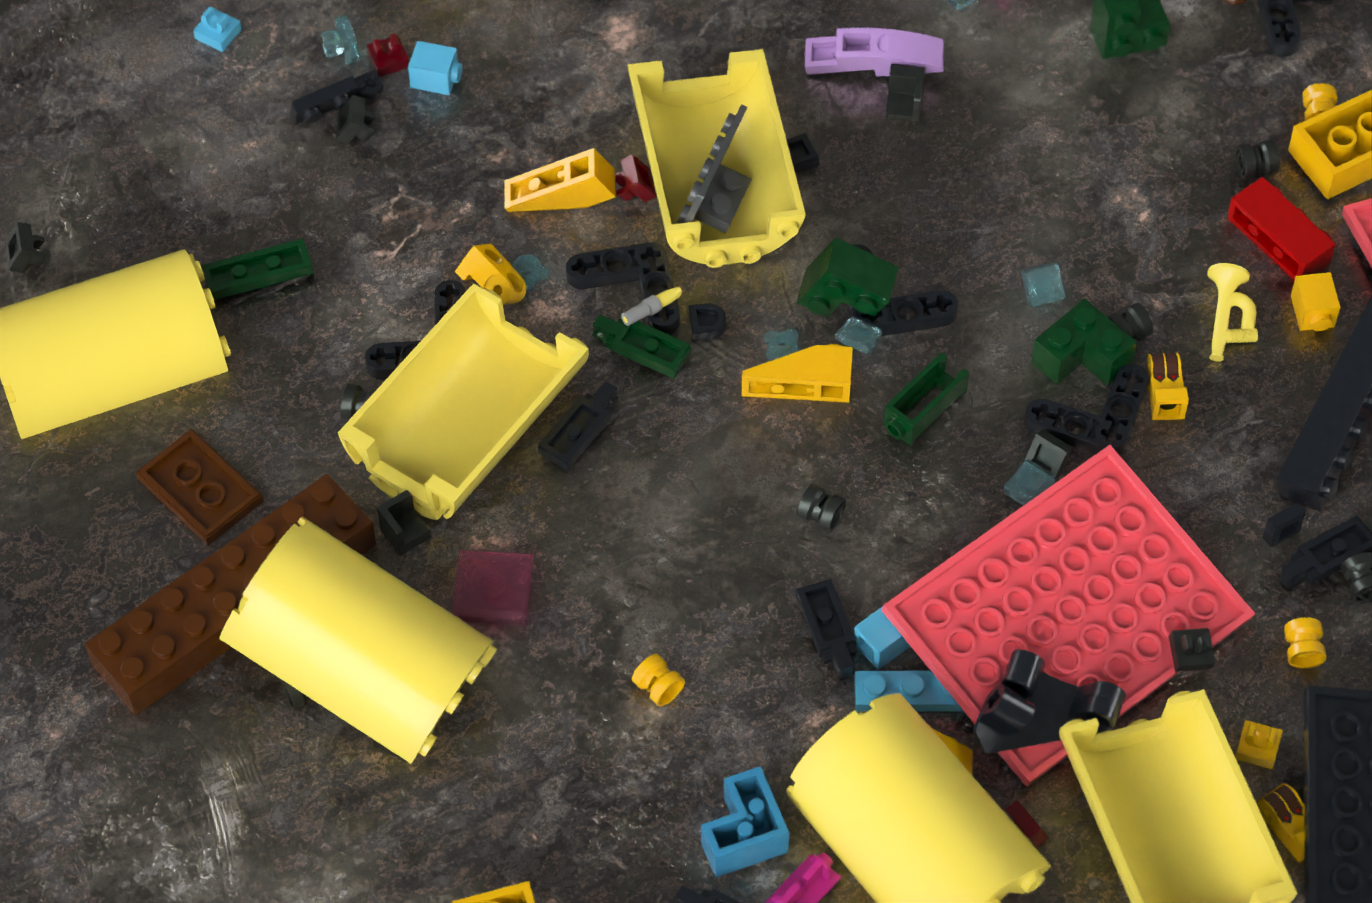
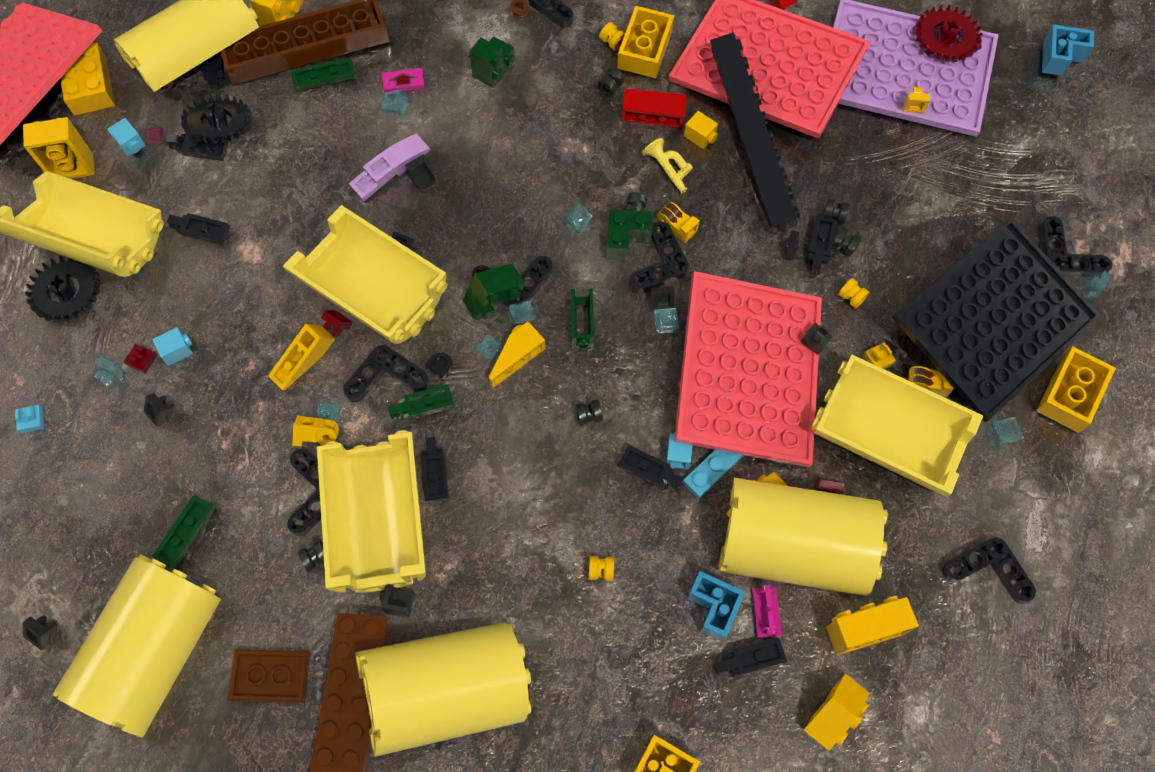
camera: 45 degrees left, 10 degrees up
black hinge [290,69,384,125] -> none
clear pink plate [452,550,534,626] -> none
light grey piece [621,287,682,326] -> none
dark grey bracket [676,104,752,233] -> none
black panel [973,649,1126,754] -> none

